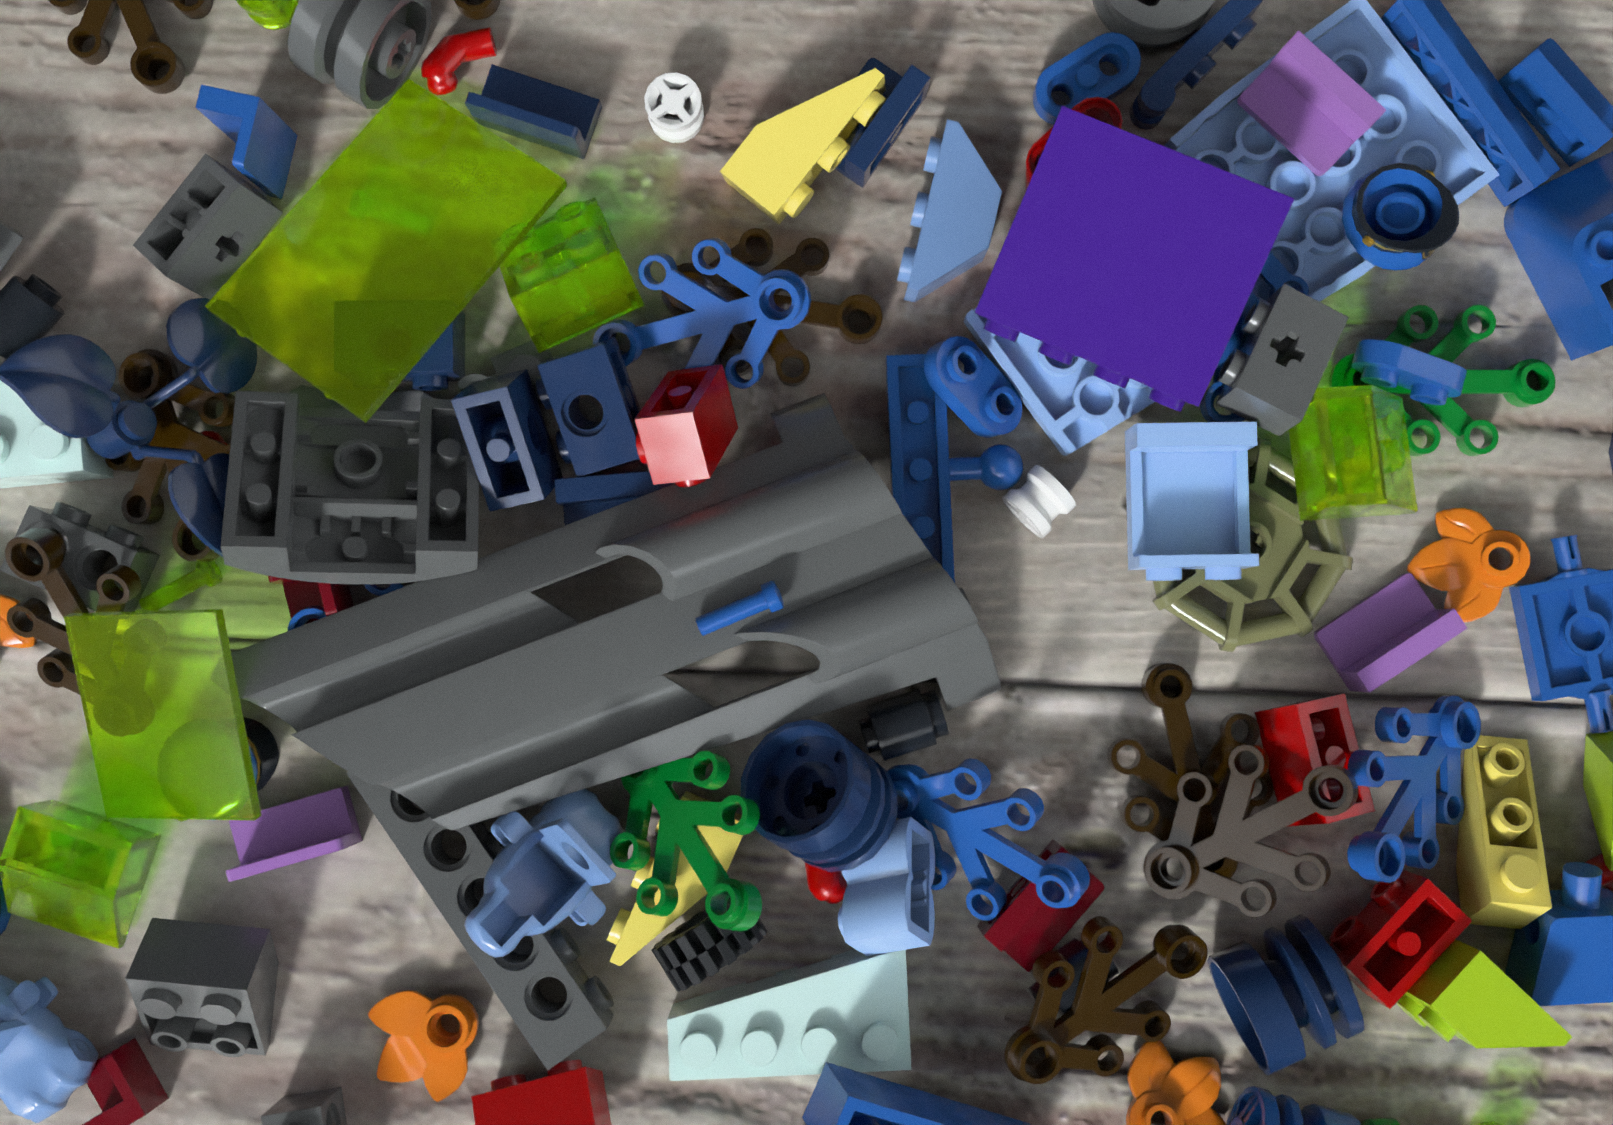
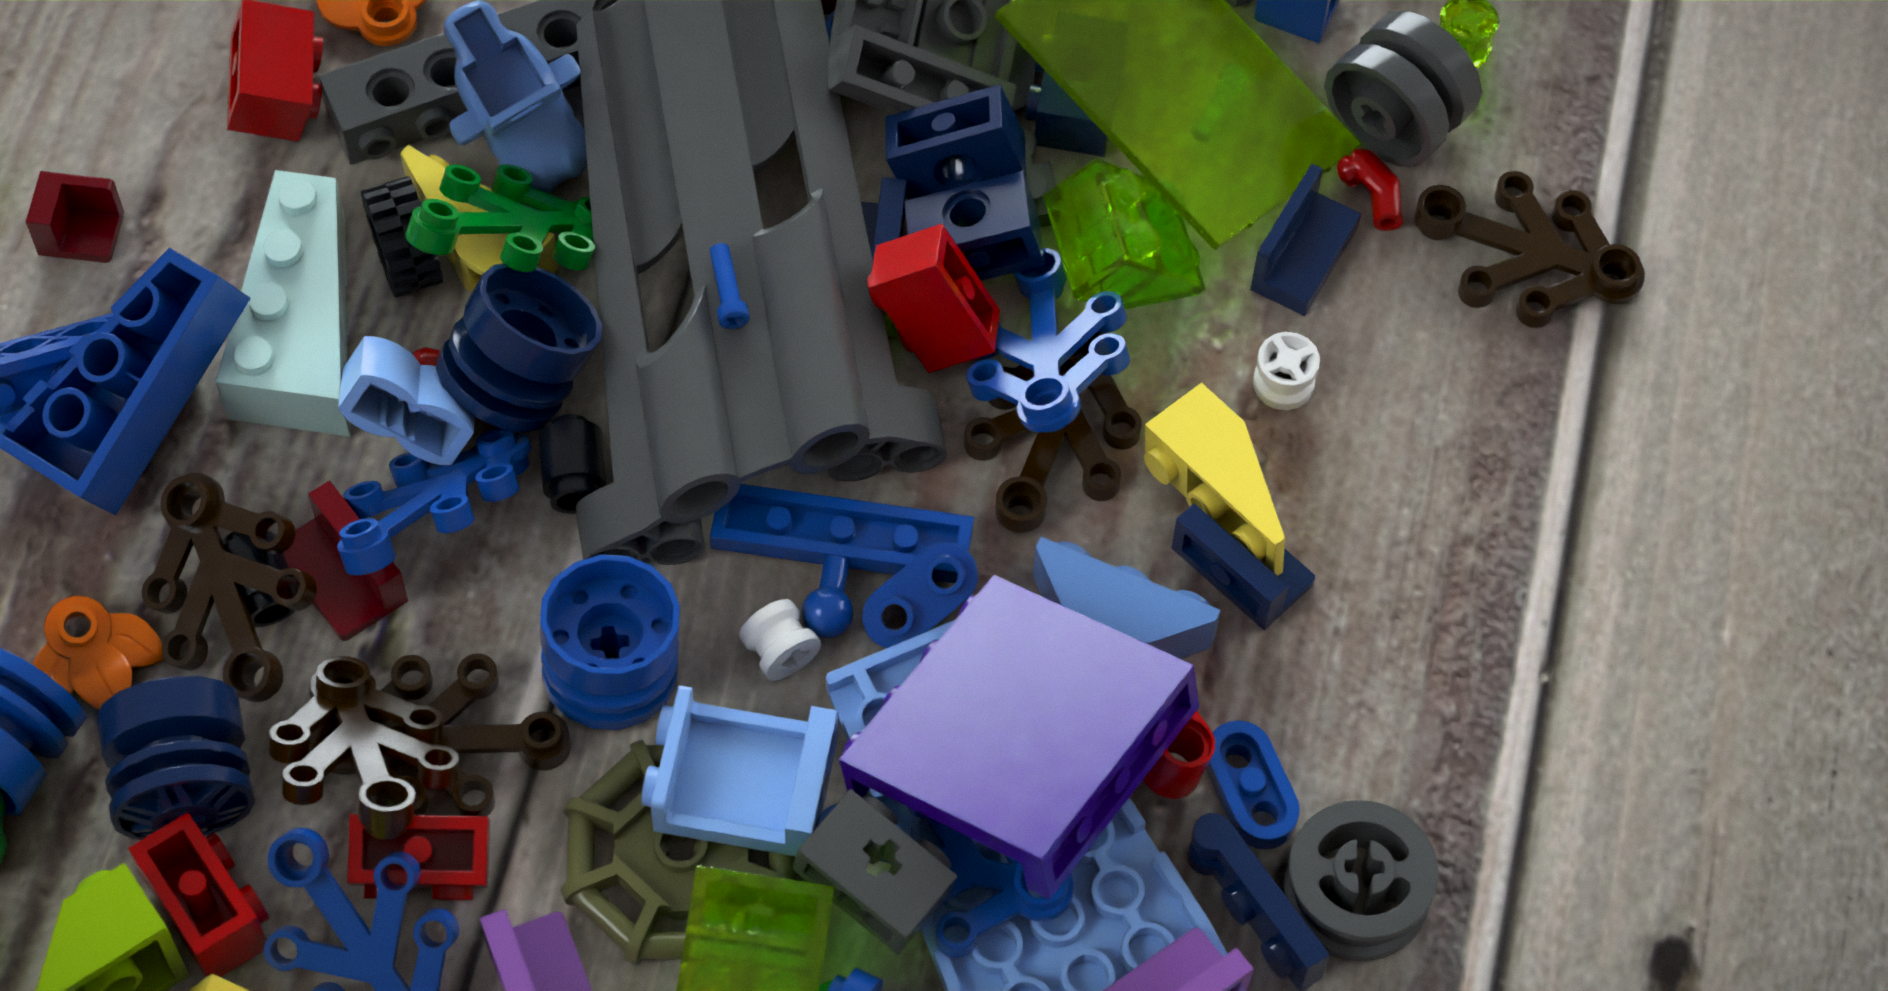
camera: 100 degrees right, 25 degrees down
none -> blue wheel [540,555,680,730]

